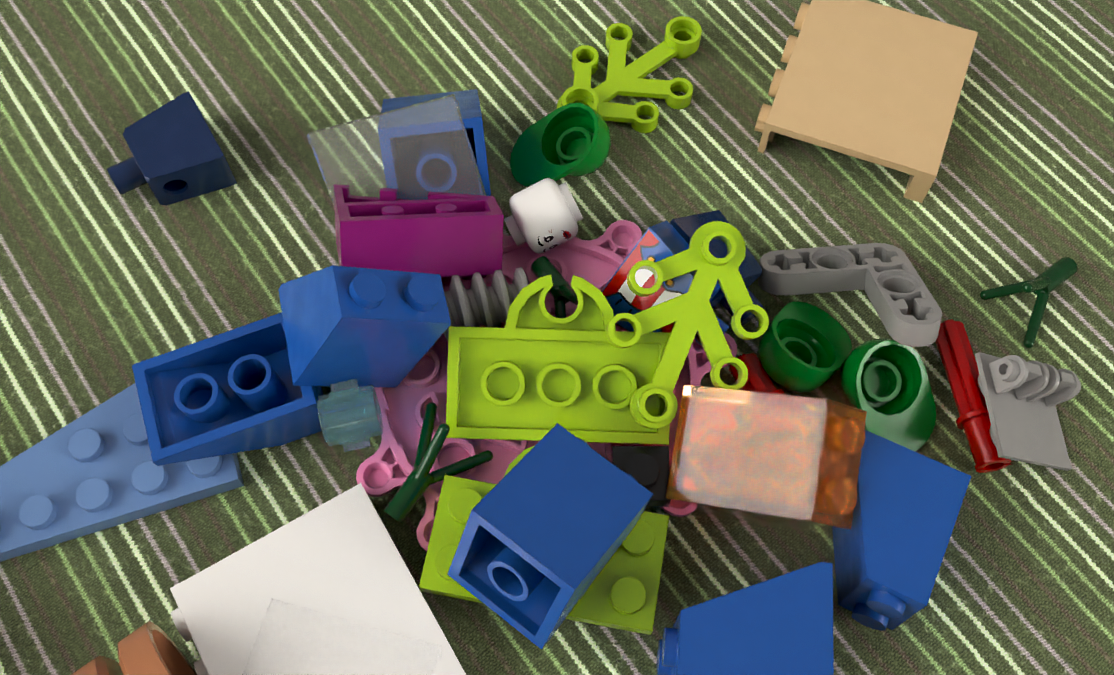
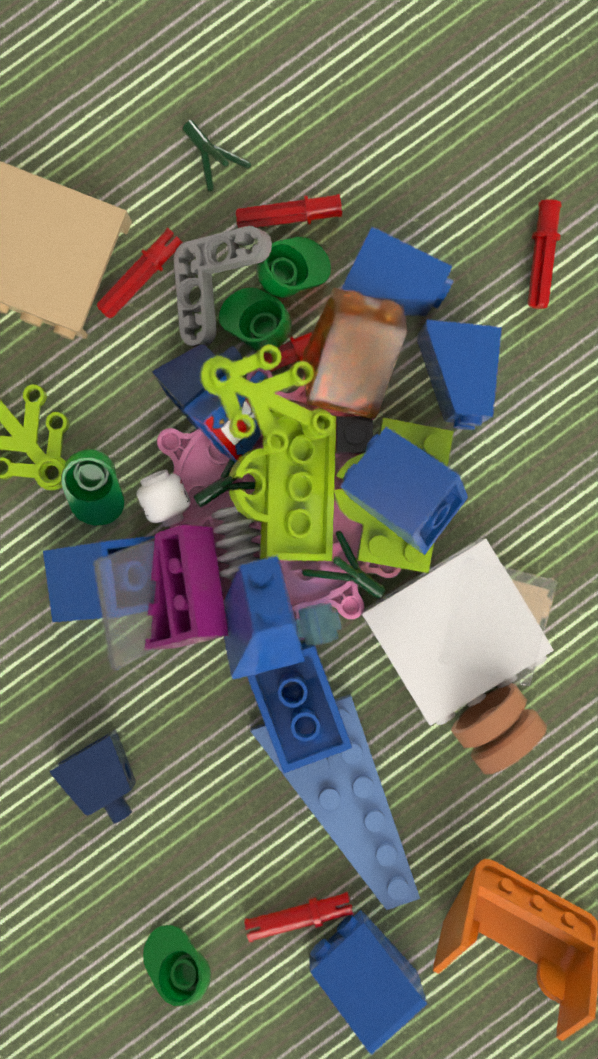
camera: 90 degrees left, 25 degrees up
light grey hinge [975,352,1081,471] -> none
none -> red axle [96,228,183,319]

